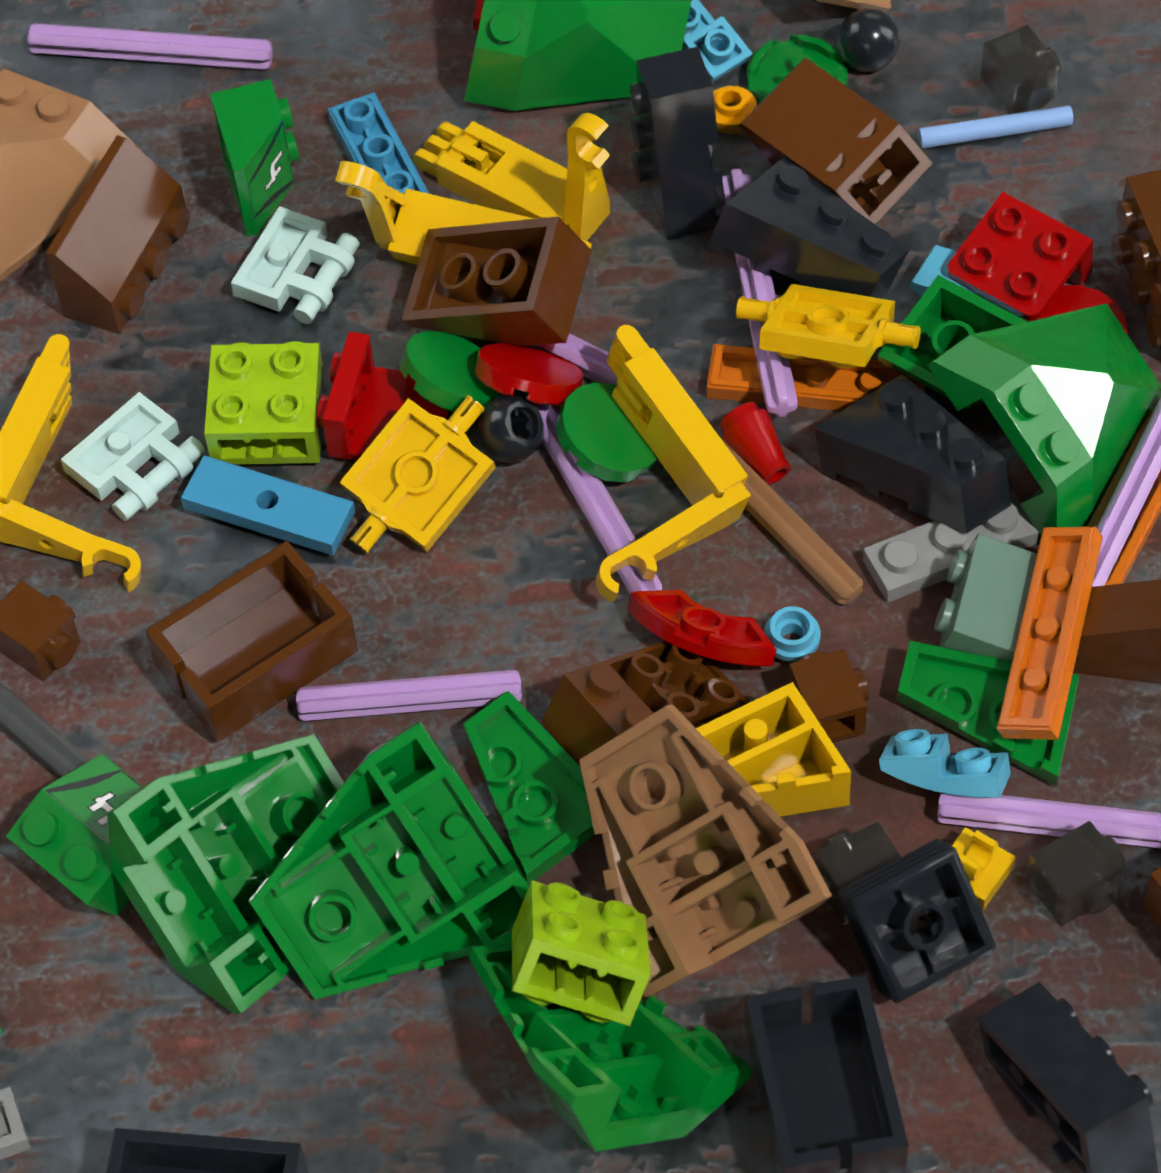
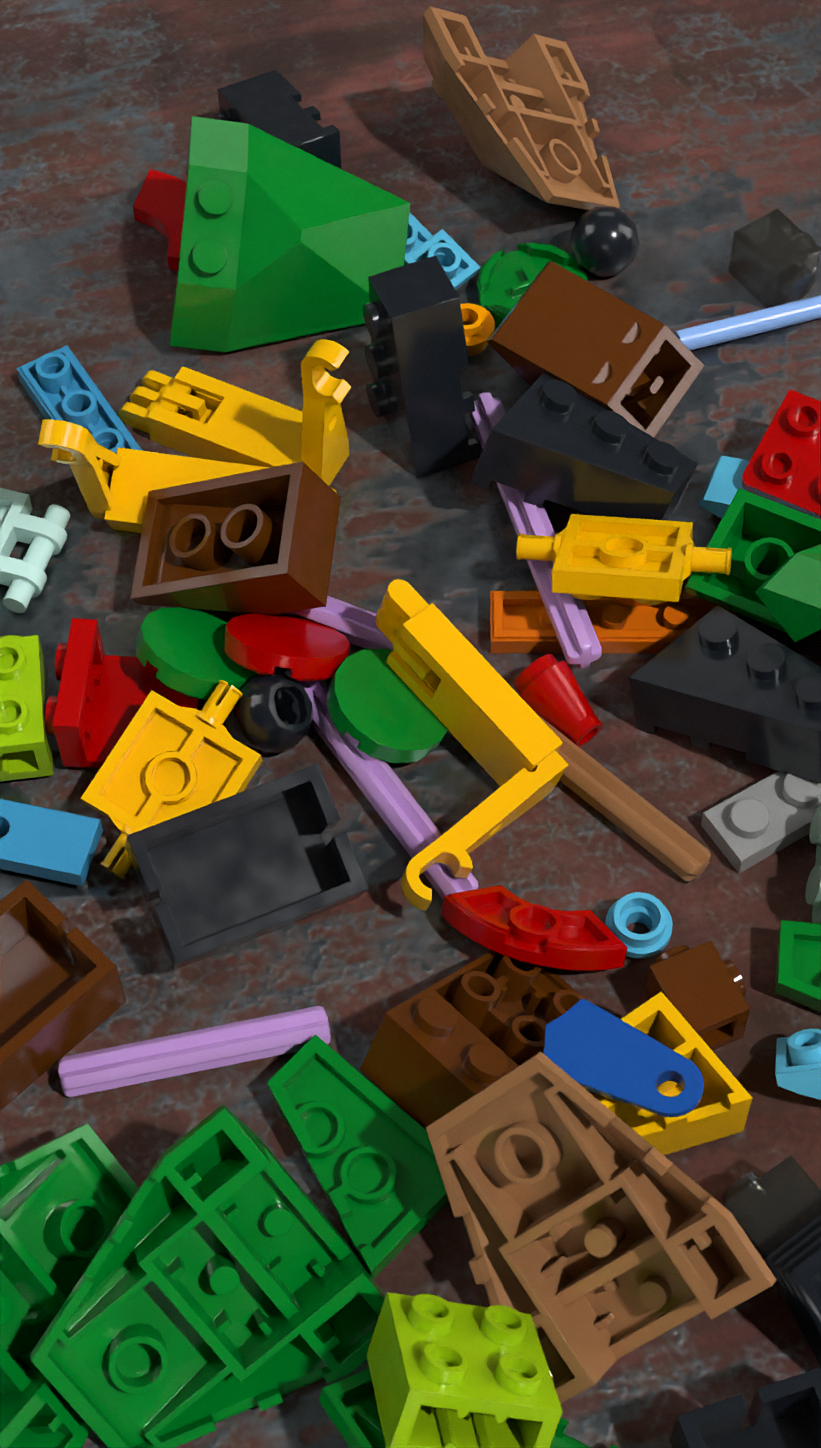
camera: 10 degrees left, 0 degrees up
none -> black piece [125,763,368,971]
none -> blue piece [543,999,704,1117]

